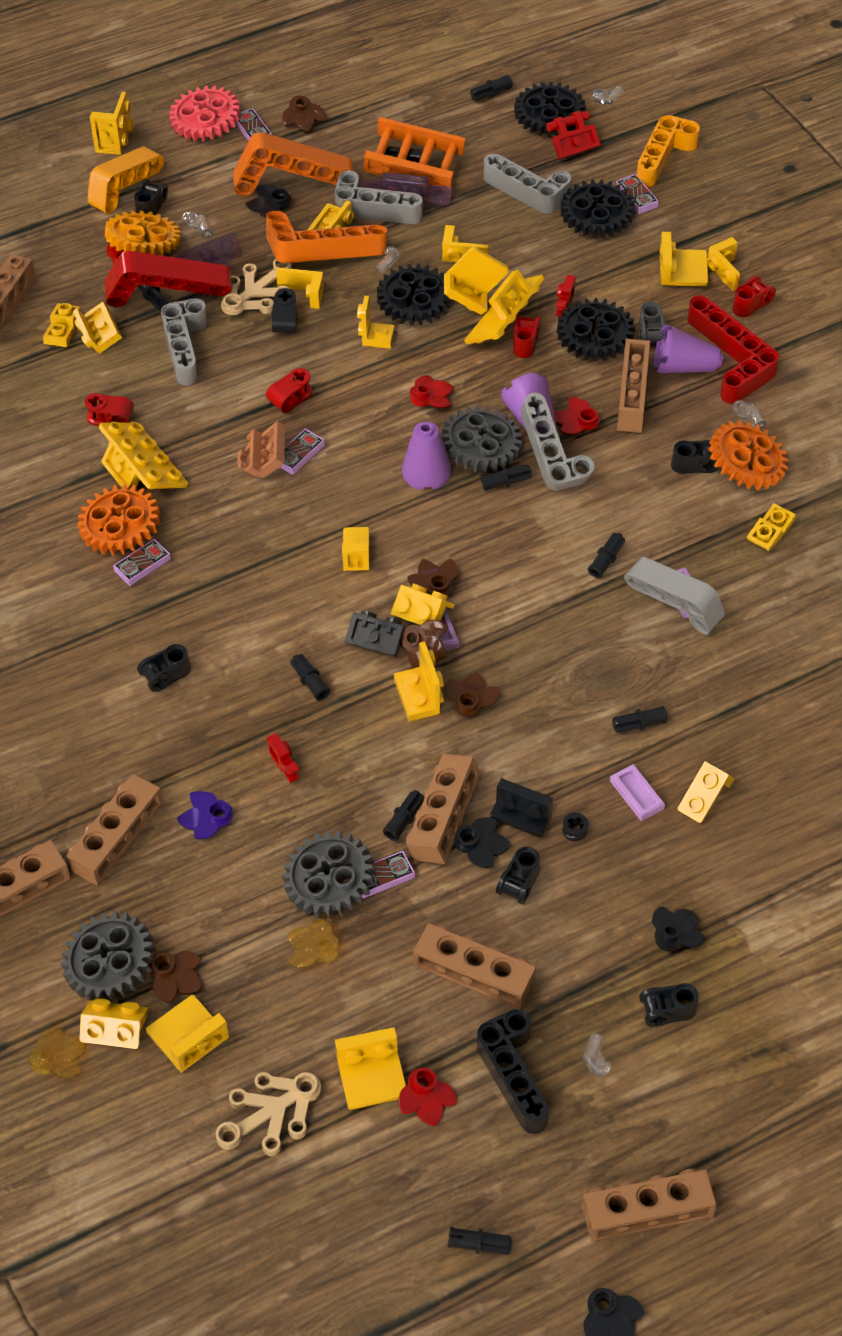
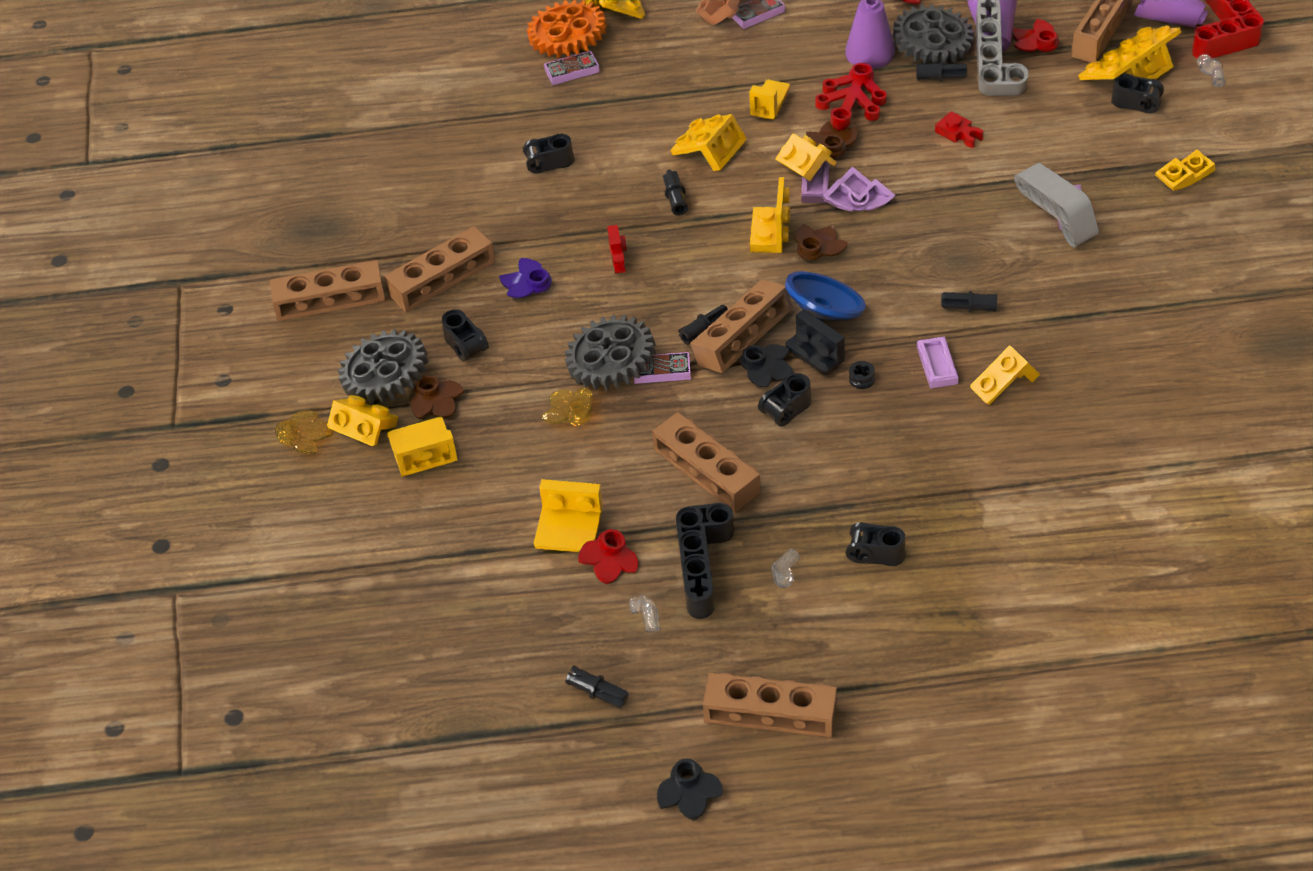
camera: 25 degrees right, 5 degrees down
tan plant [216,1072,321,1156] -> none
black bracket [344,610,405,657] -> none
reddish brown plate [401,620,448,668] -> none
black axle [587,533,625,579] -> none
black plate [652,906,706,951] -> none
orange gear [708,420,789,491] -> none
none -> black piece [442,309,489,362]
none -> clear arm [629,594,661,632]
none -> yellow bracket [670,114,747,171]
none -> blue dish [785,271,866,321]
none -> red plant [815,63,887,131]
none -> lavender brick [822,166,895,211]
none -> red plate [935,111,984,148]
none -> yellow bracket [1078,26,1182,80]

